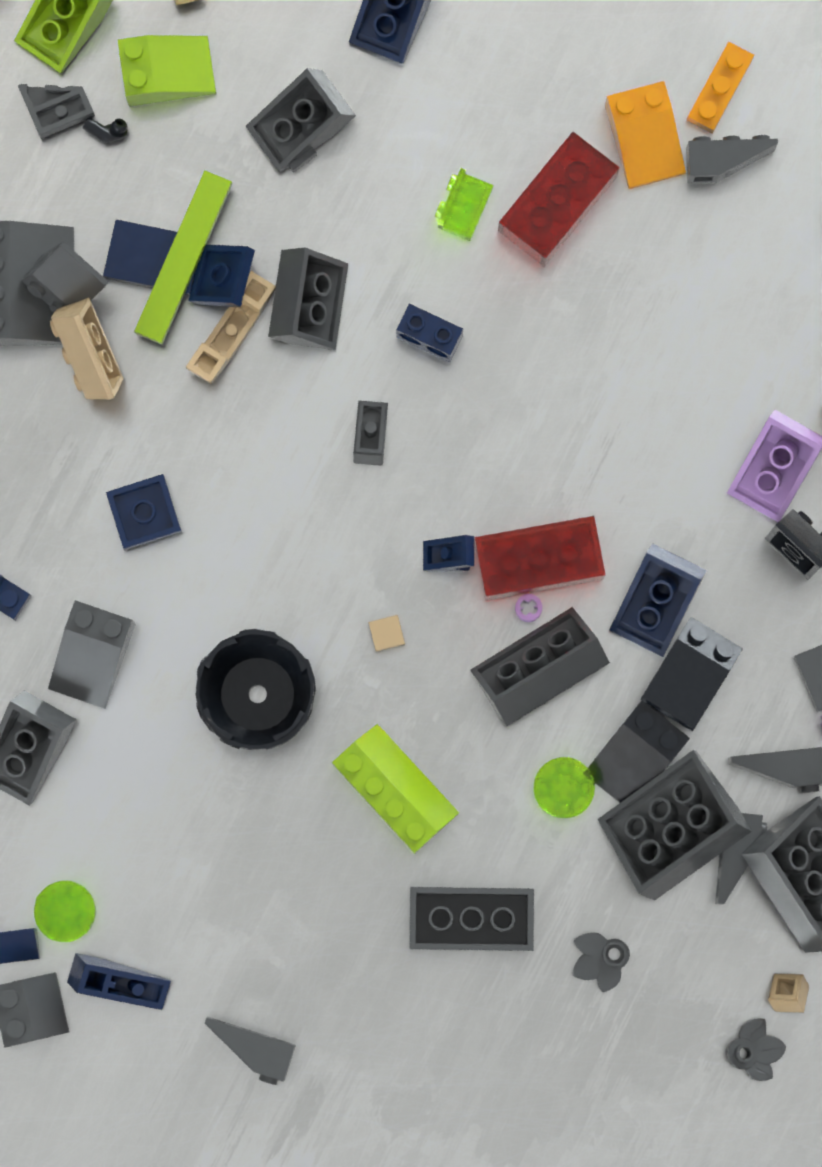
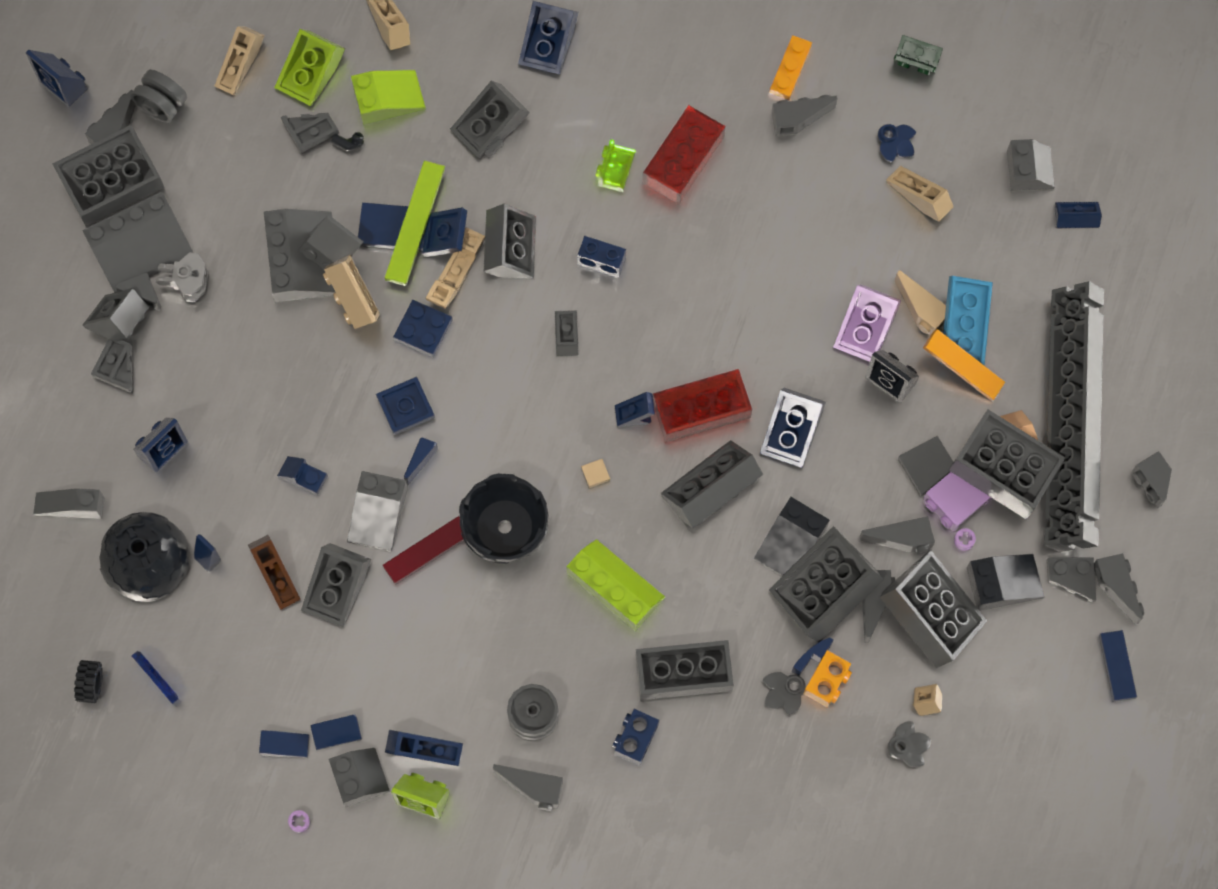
camera: 10 degrees left, 10 degrees down
clear neon green tile [34,881,96,942] -> none
lavender bush [515,594,542,622] -> none
clear neon green tile [534,757,595,818] -> none
light orange slope [605,81,686,189] -> none
black slope [640,617,743,732] -> none
none -> dark red tile [382,516,464,585]
none -> lime slope [391,773,450,819]
none -> dark blue plate [393,299,453,358]
none -> dark blue slope [404,437,438,485]
none -> dark grey wheel [507,684,559,741]
none -> dark blue brick [612,709,659,766]
none -> dark blue slope [791,637,834,676]
none -> light orange brick [803,650,852,708]

